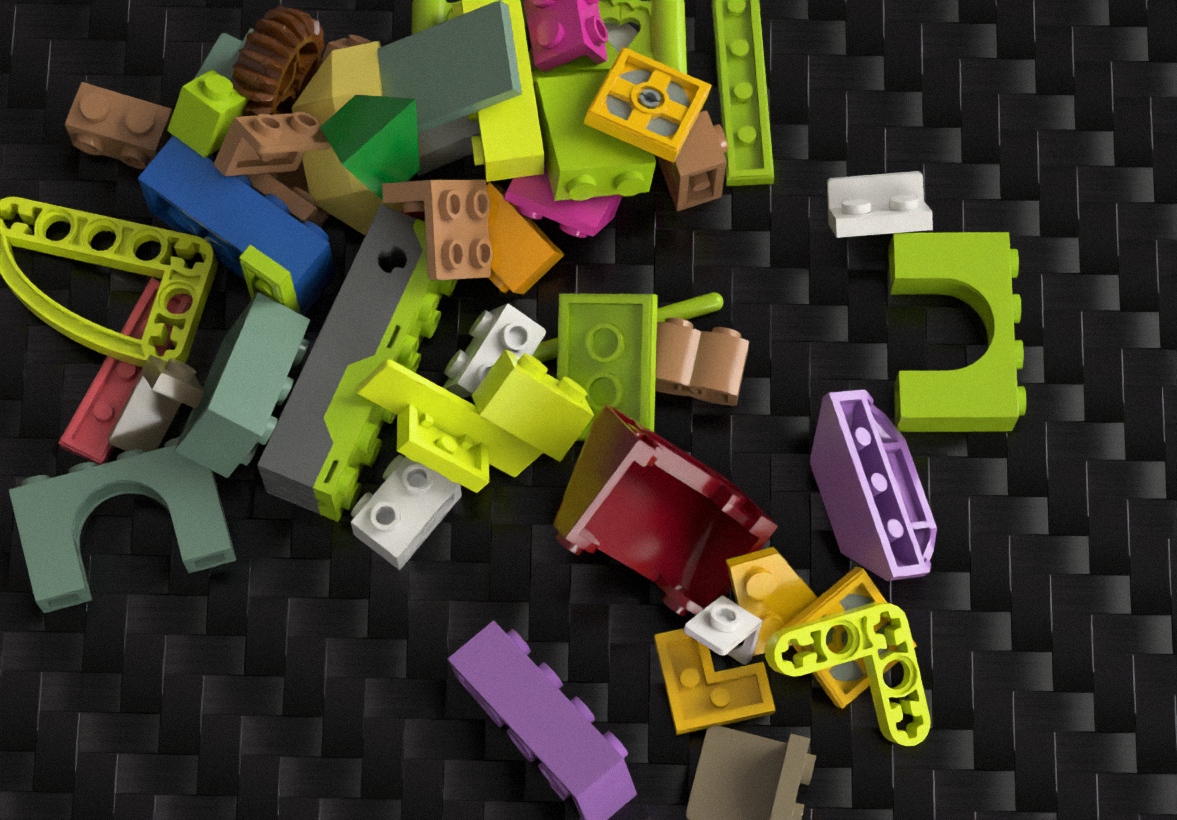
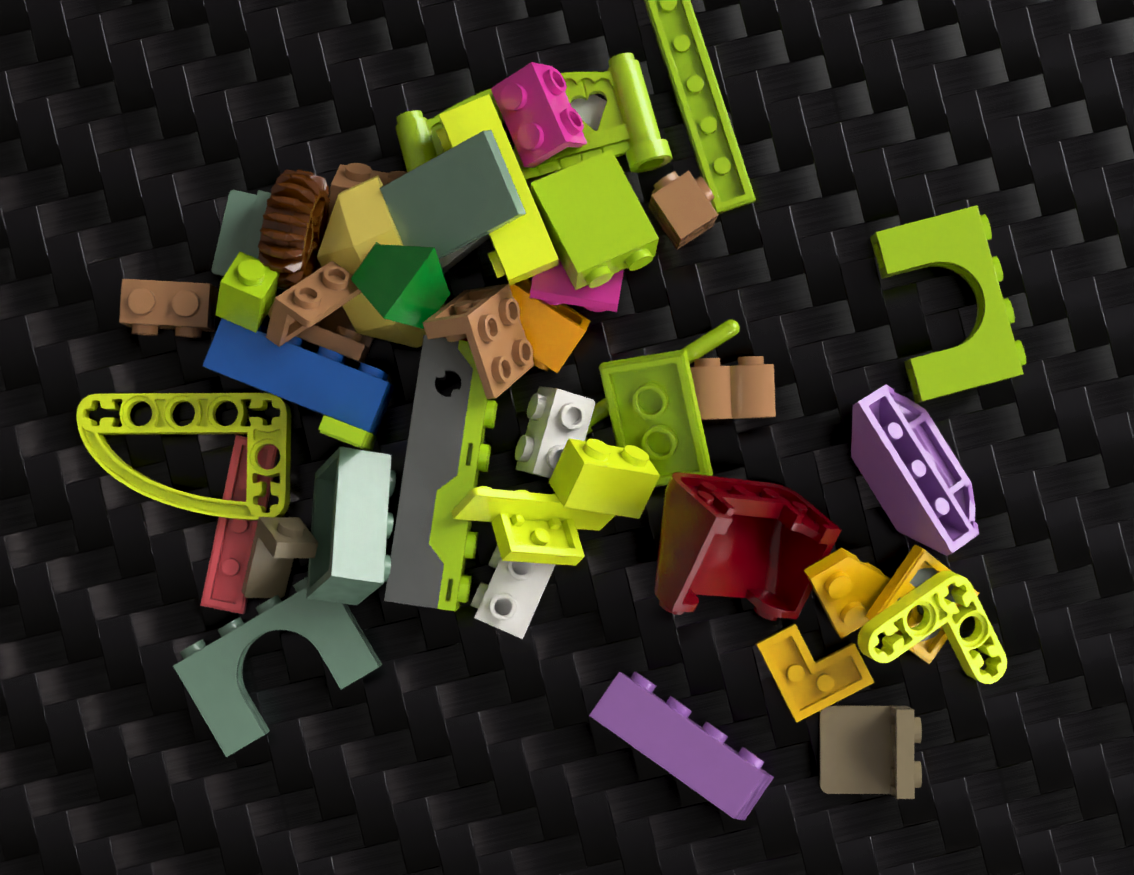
camera: 15 degrees left, 15 degrees up
yellow piece [583,47,712,163] -> none
white bracket [684,595,763,665] -> none
white bracket [827,171,933,238] -> none

